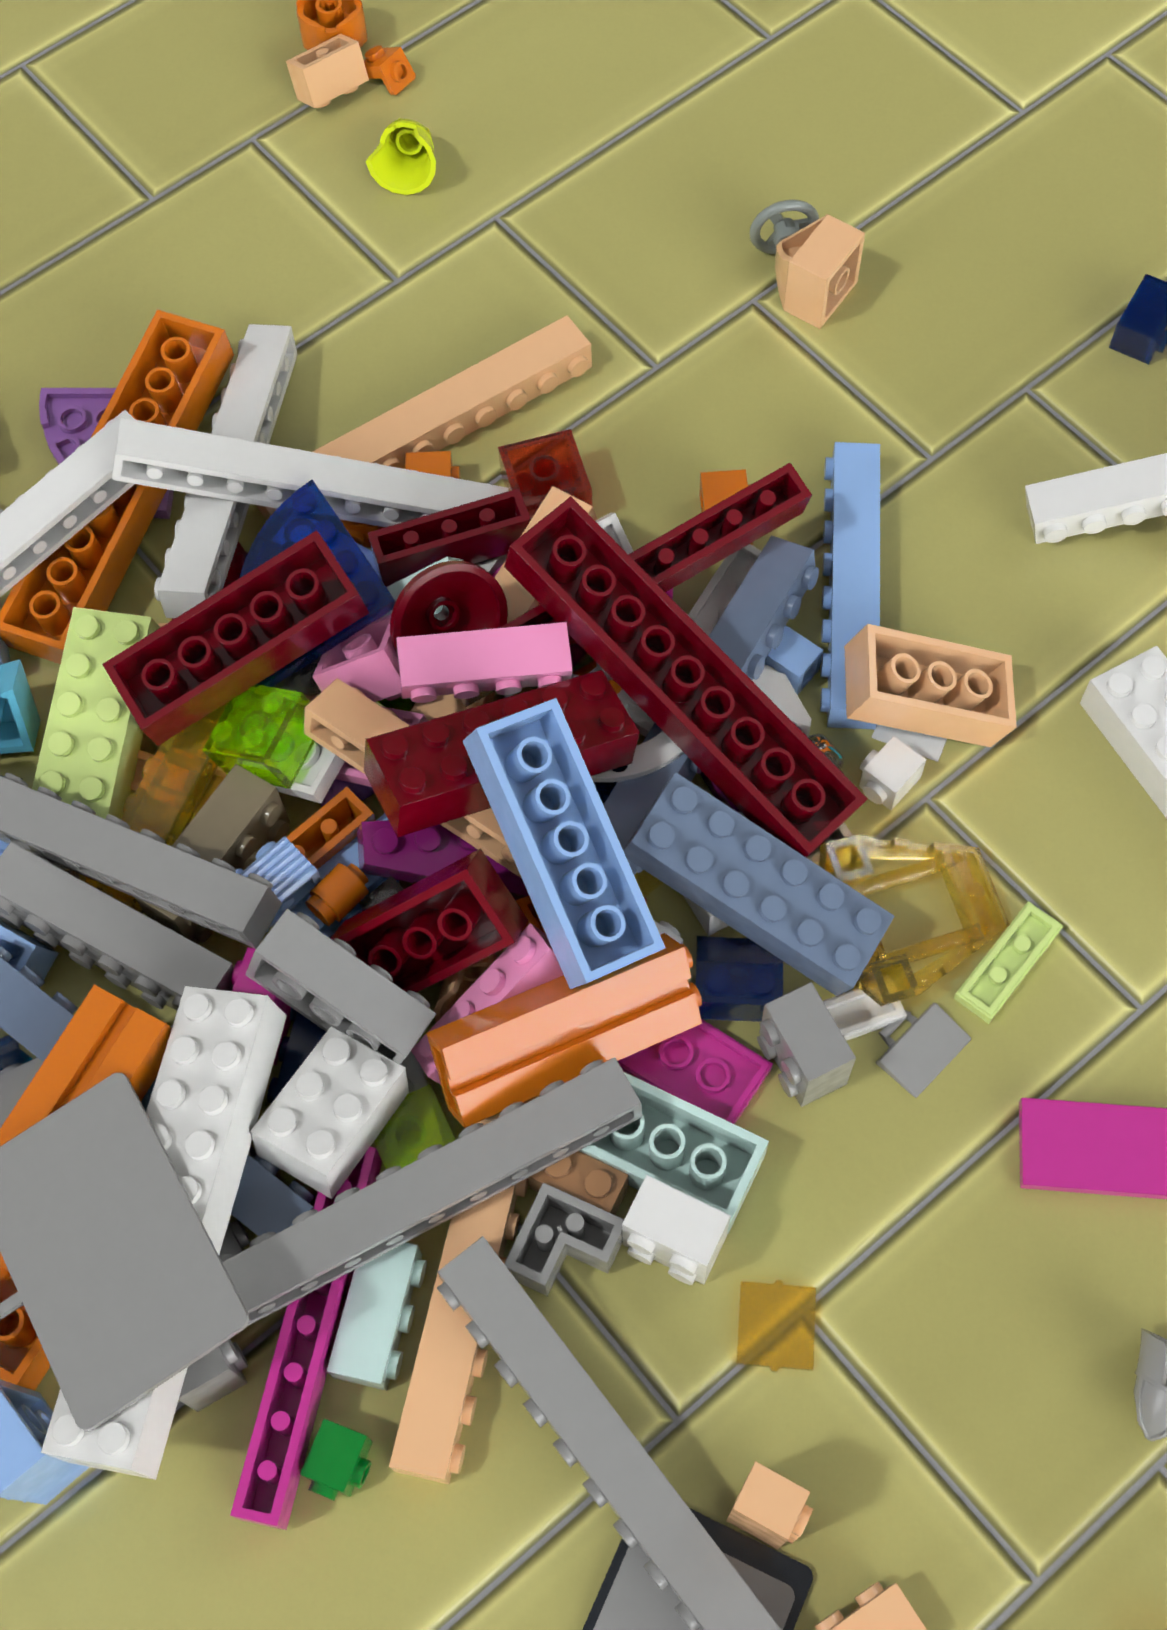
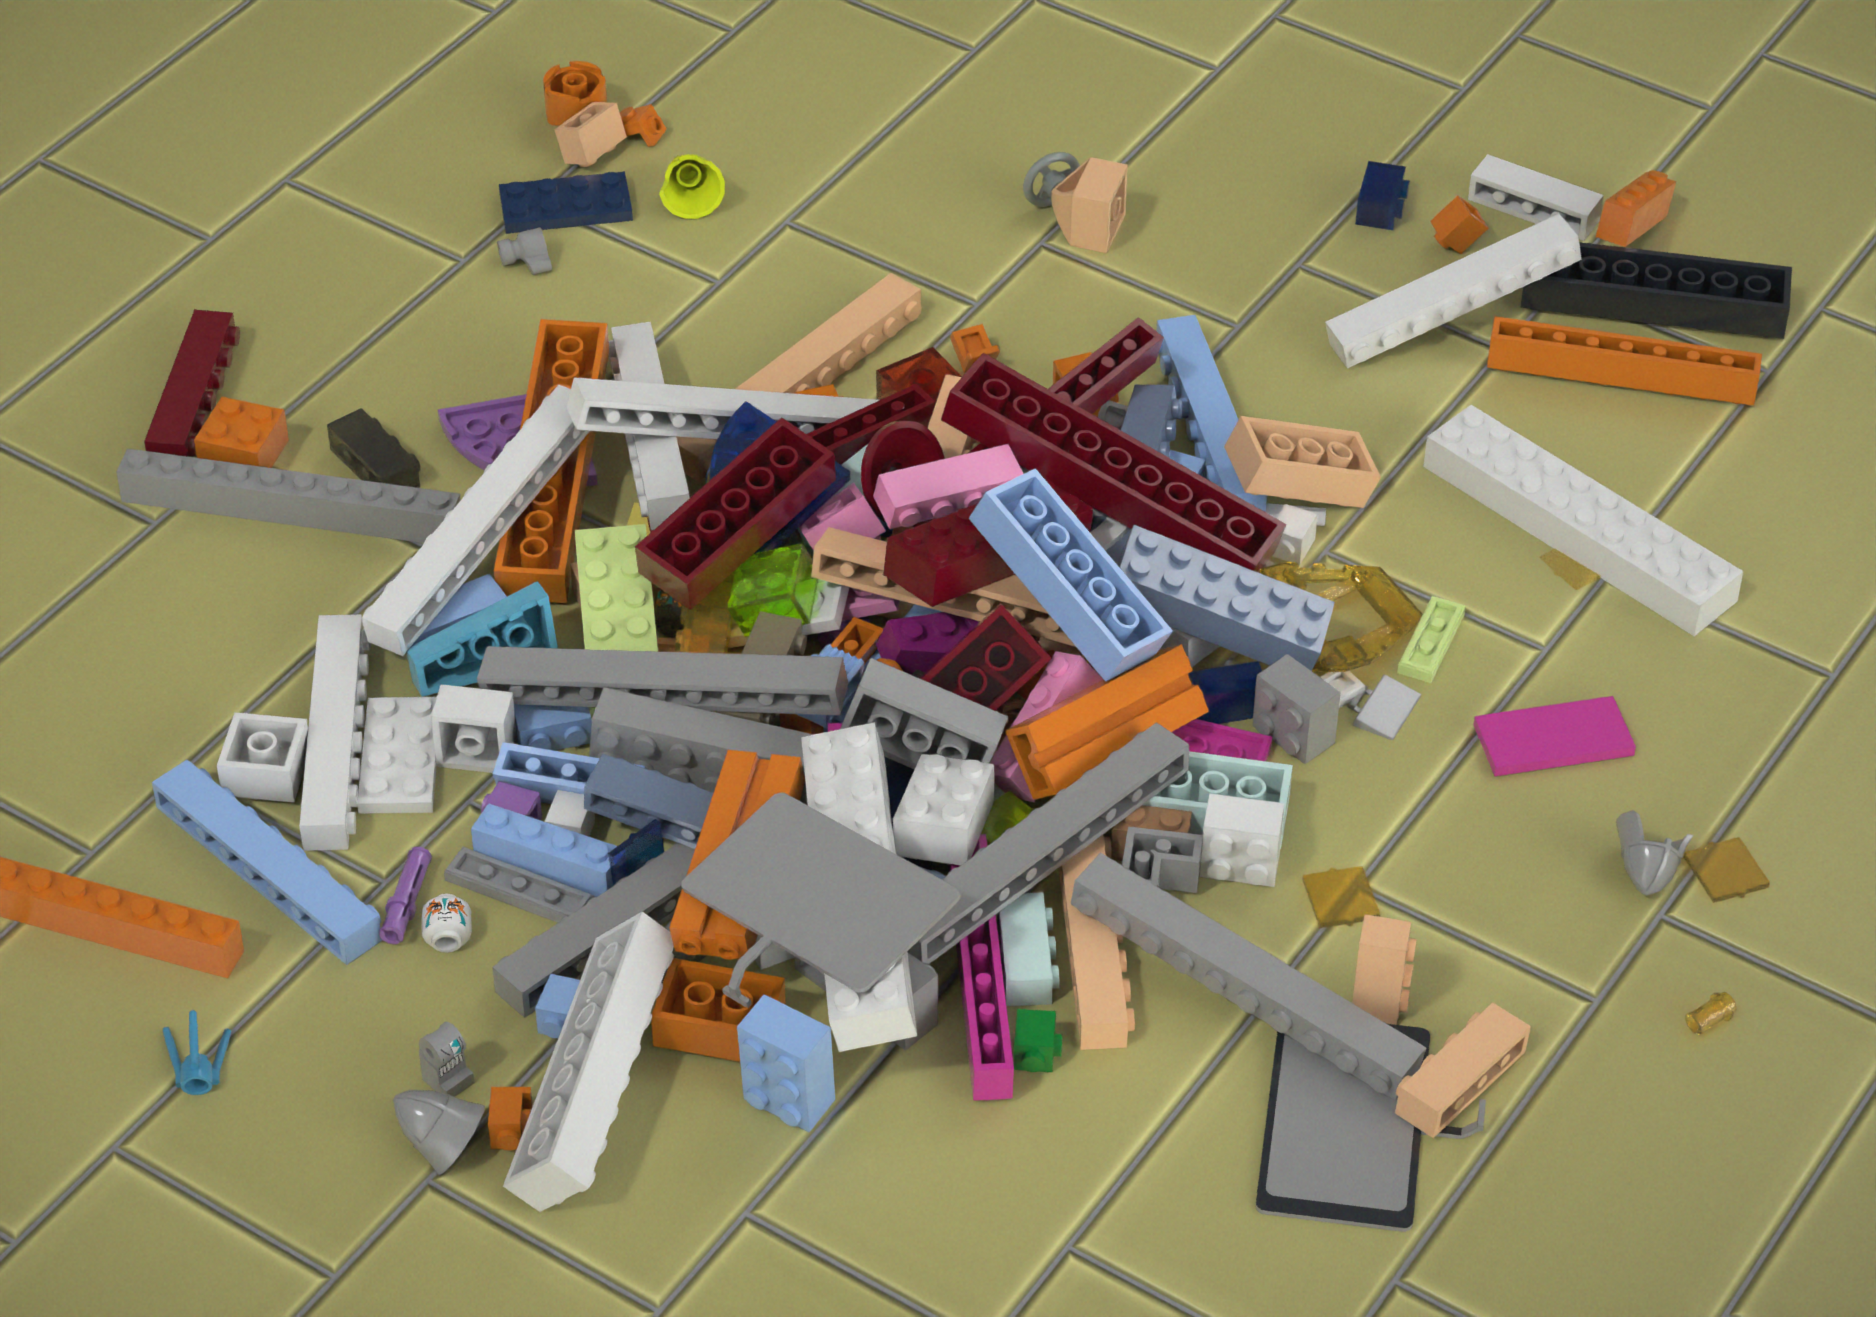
camera: 20 degrees left, 20 degrees down
none -> light grey piece [497,227,552,275]
none -> dark blue plate [499,171,633,234]
none -> orange bracket [950,324,1000,372]

